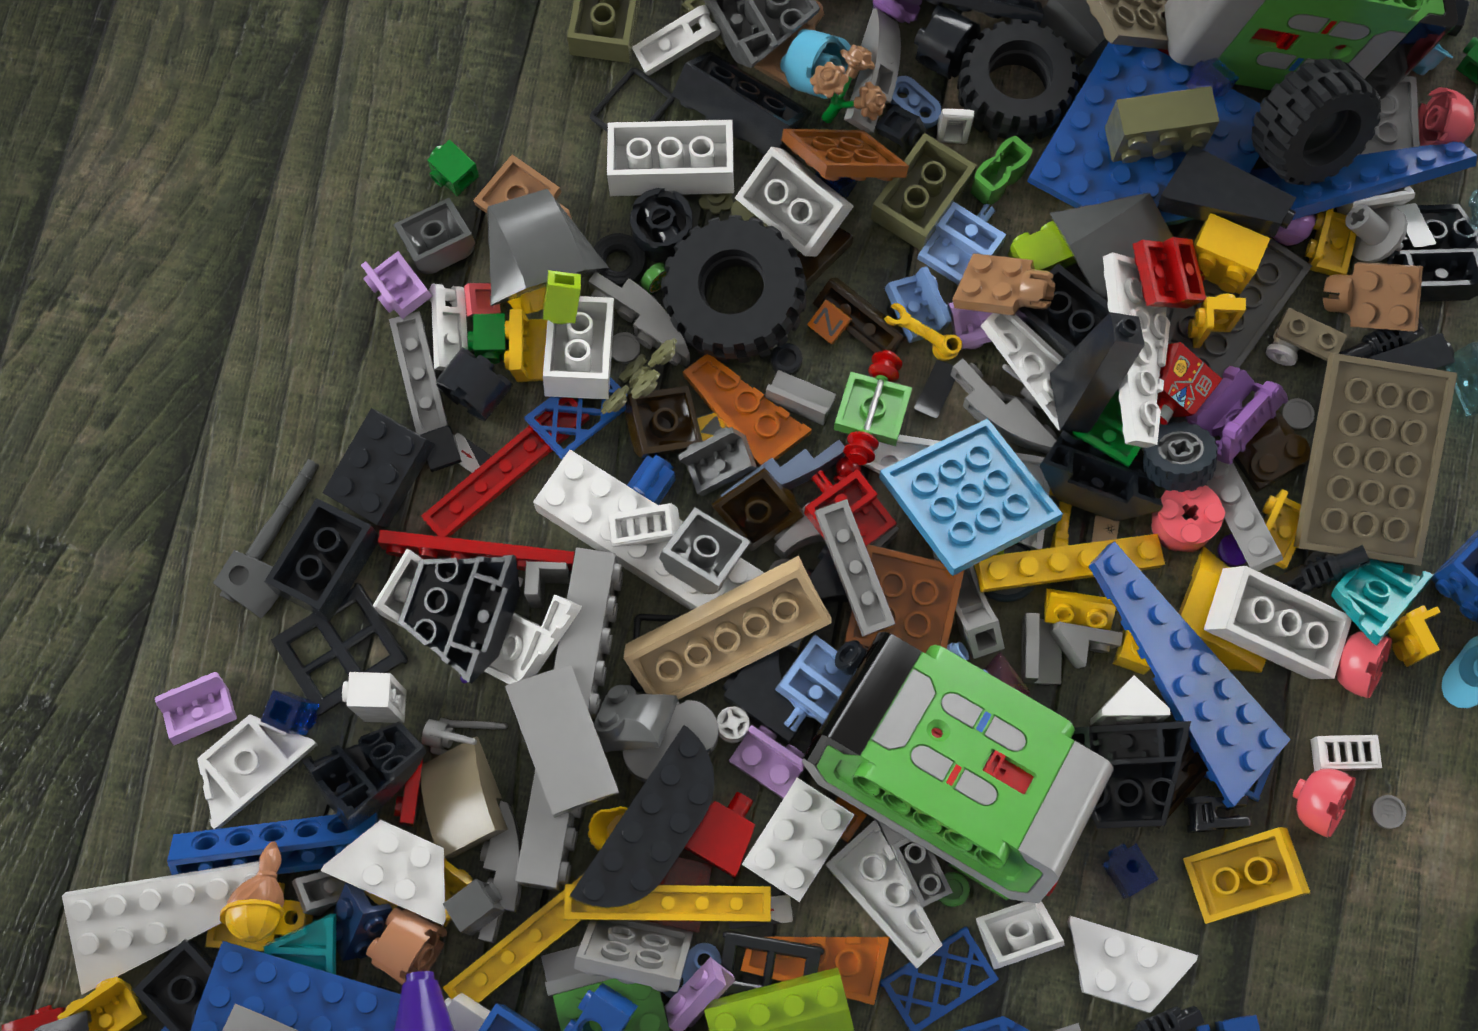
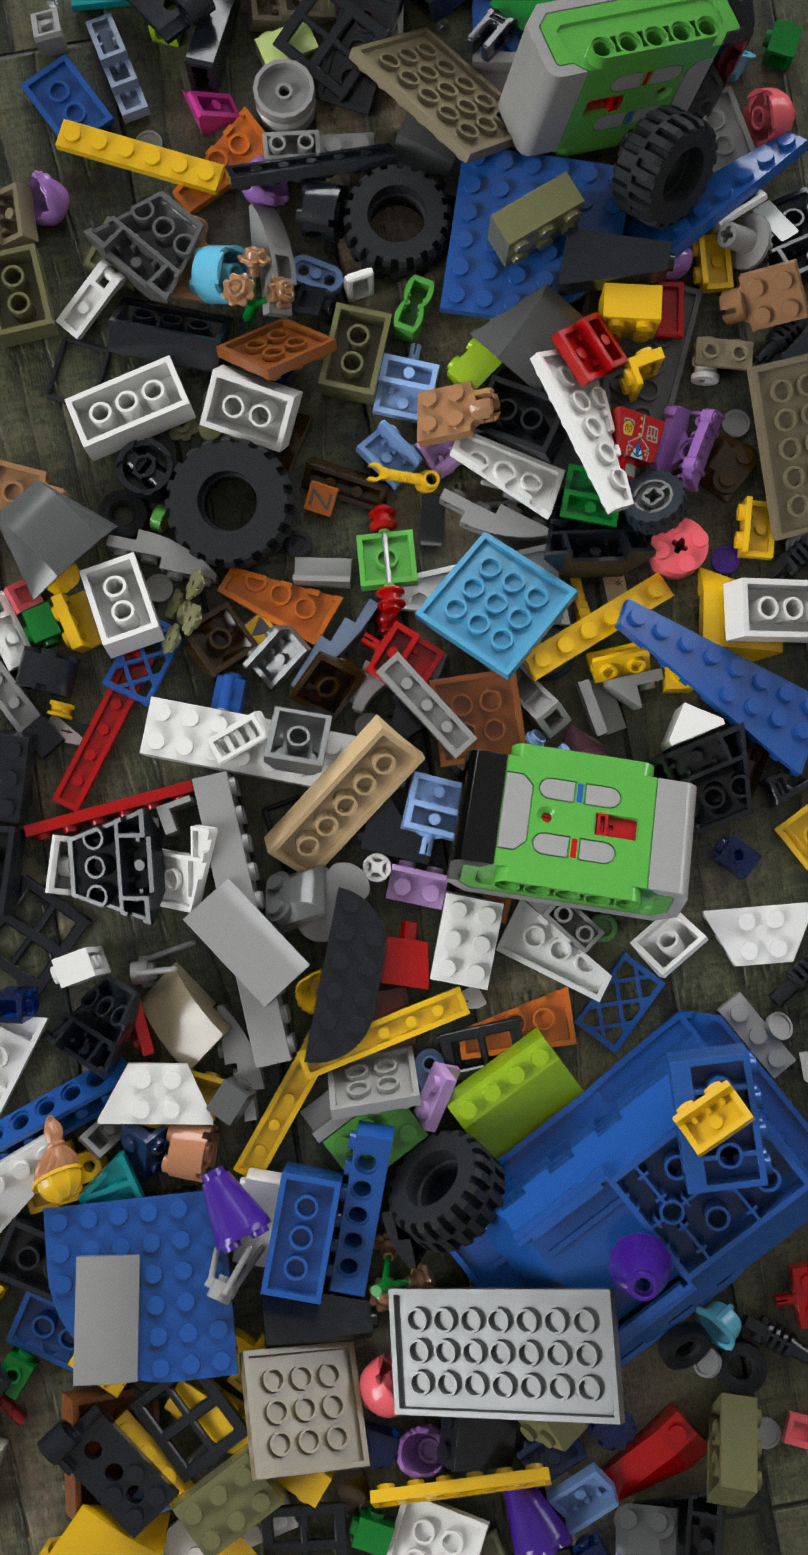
camera: 20 degrees left, 10 degrees up
lime brick [543,270,581,324] -> none
black tile [835,640,868,675] -> none
black slope [1050,312,1145,434] -> none
clear blue brick [1186,58,1239,104] -> none
light grey plate [1207,460,1284,571] -> none
none -> yellow bush [47,700,75,720]
none -> red tile [654,281,684,340]

